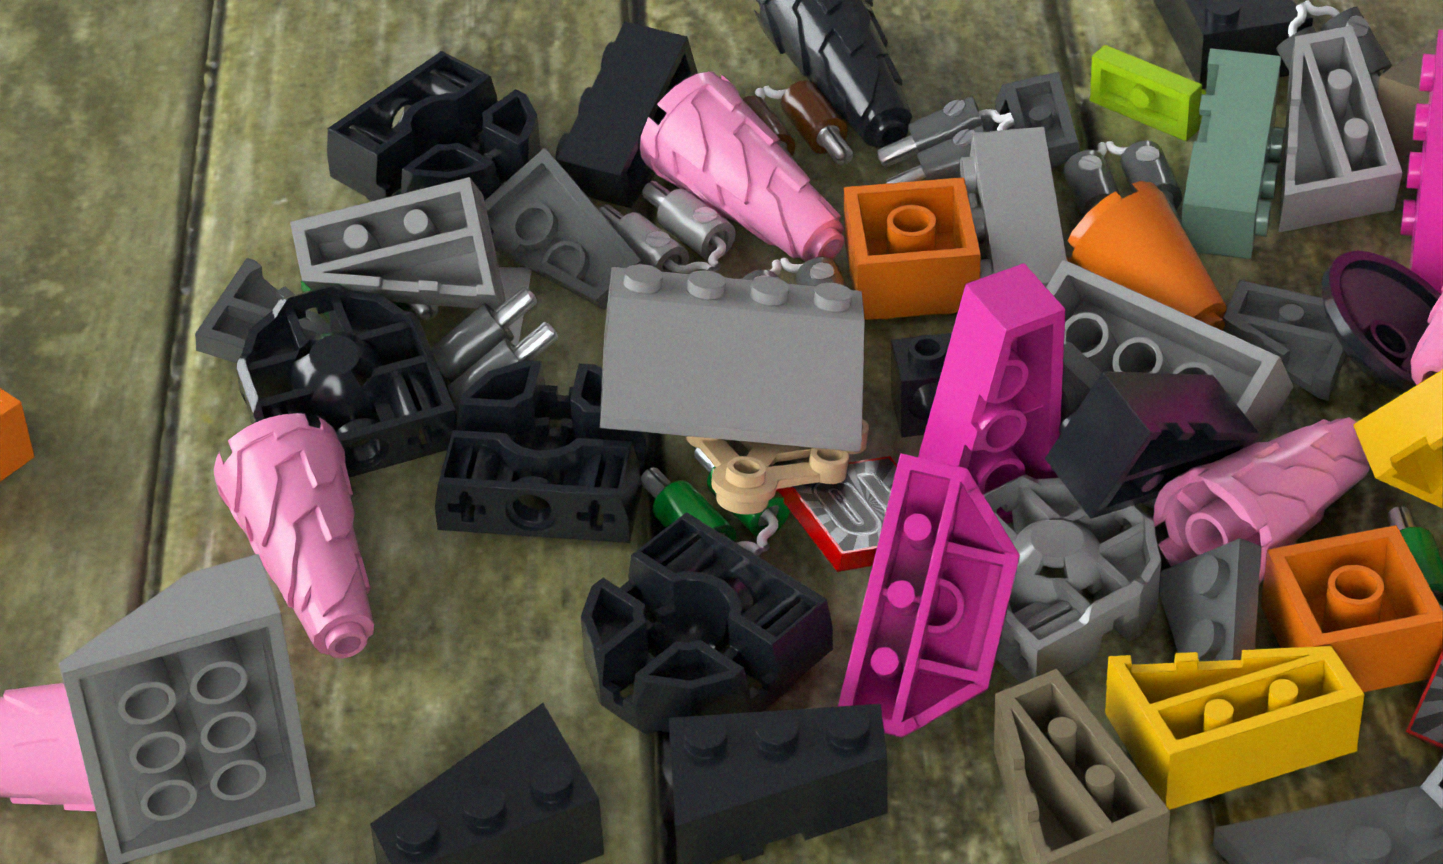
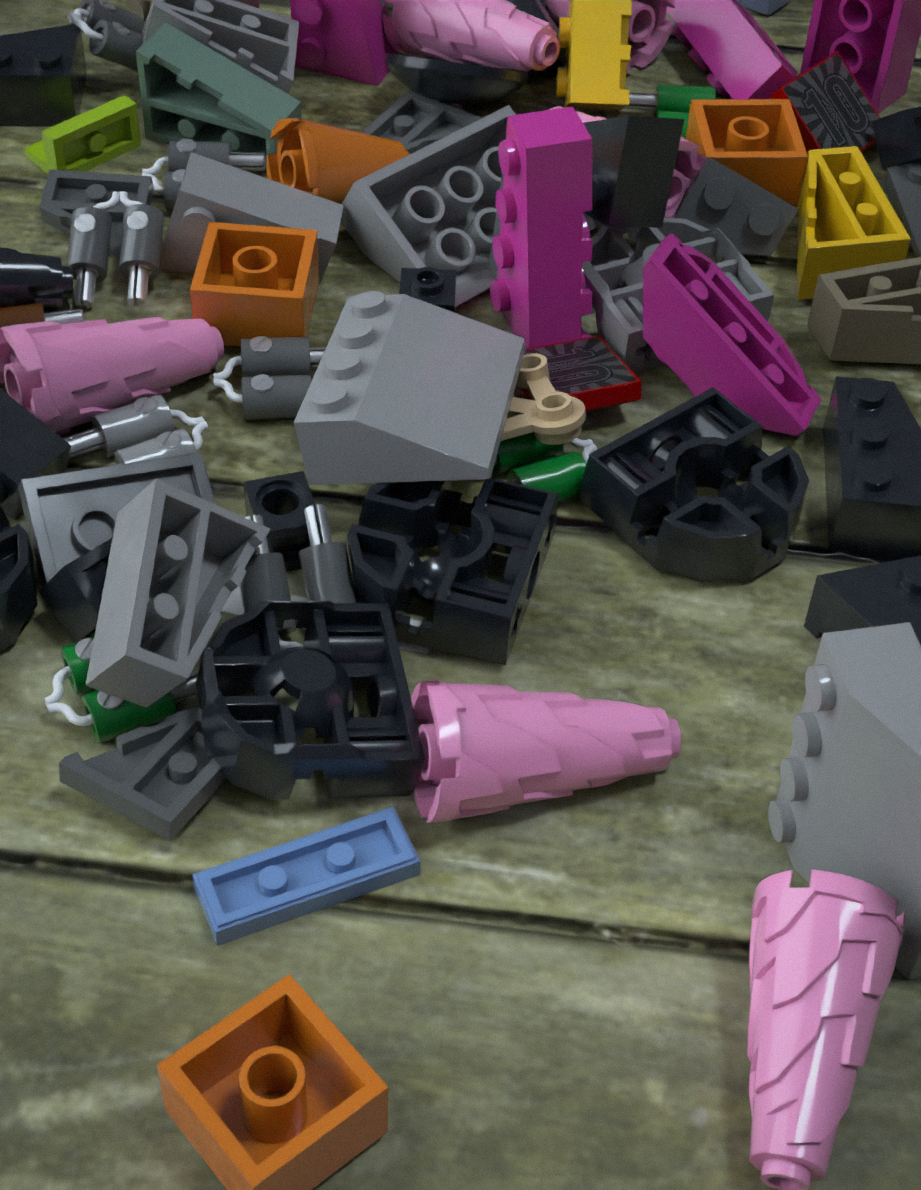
camera: 85 degrees left, 5 degrees up
none -> medium blue tile [192,807,421,946]
none -> black brick [243,471,322,572]

